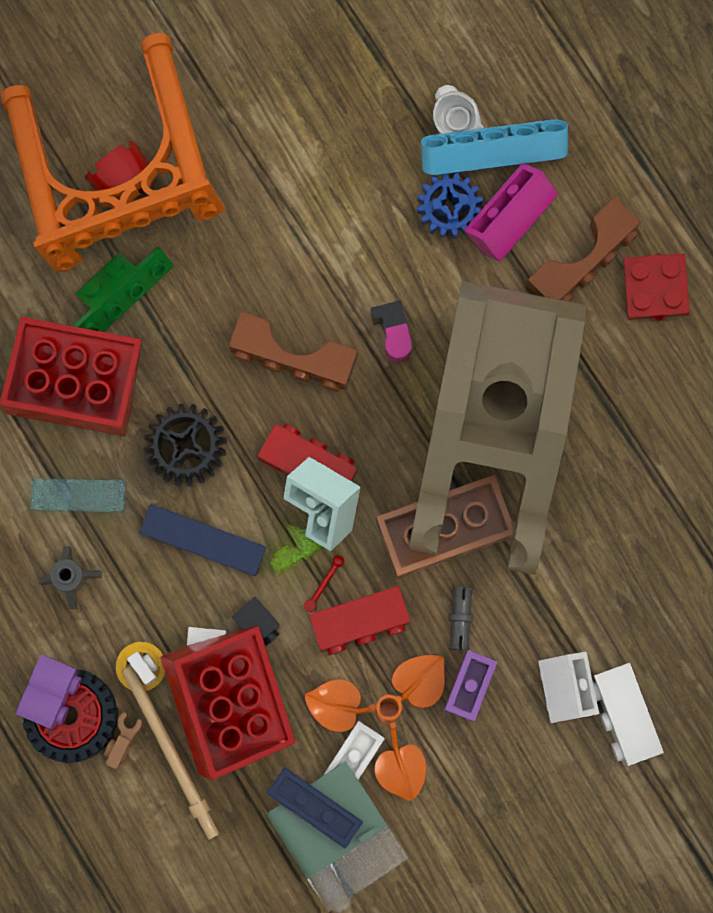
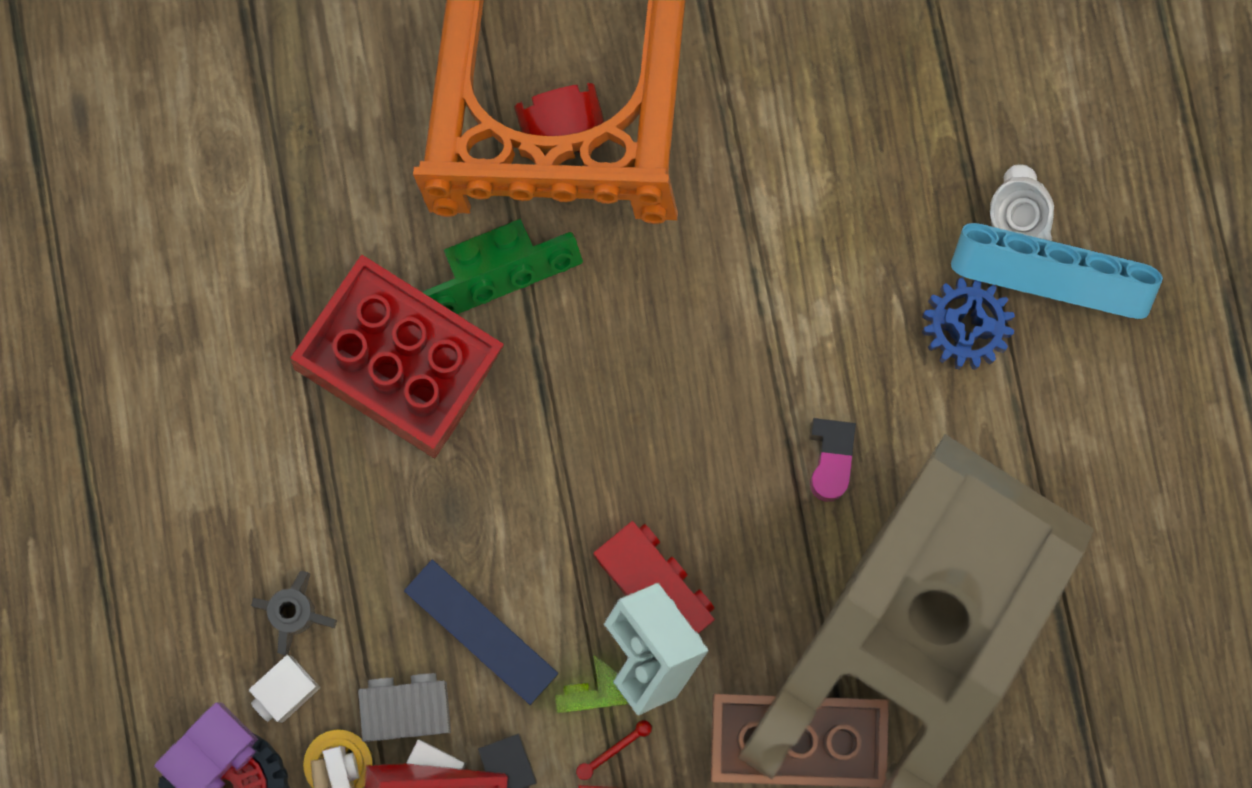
camera: 20 degrees right, 0 degrees up
clear light blue tile [31,479,126,512] -> none
black gear [144,404,228,487] -> none
dark orange arch [229,312,358,392] -> none
dark pink brick [464,163,558,262] -> none
dark orange arch [525,197,641,302] -> none
red plate [623,253,690,321] -> none
none -> white brick [249,655,321,723]
none -> light grey brick [358,673,451,742]

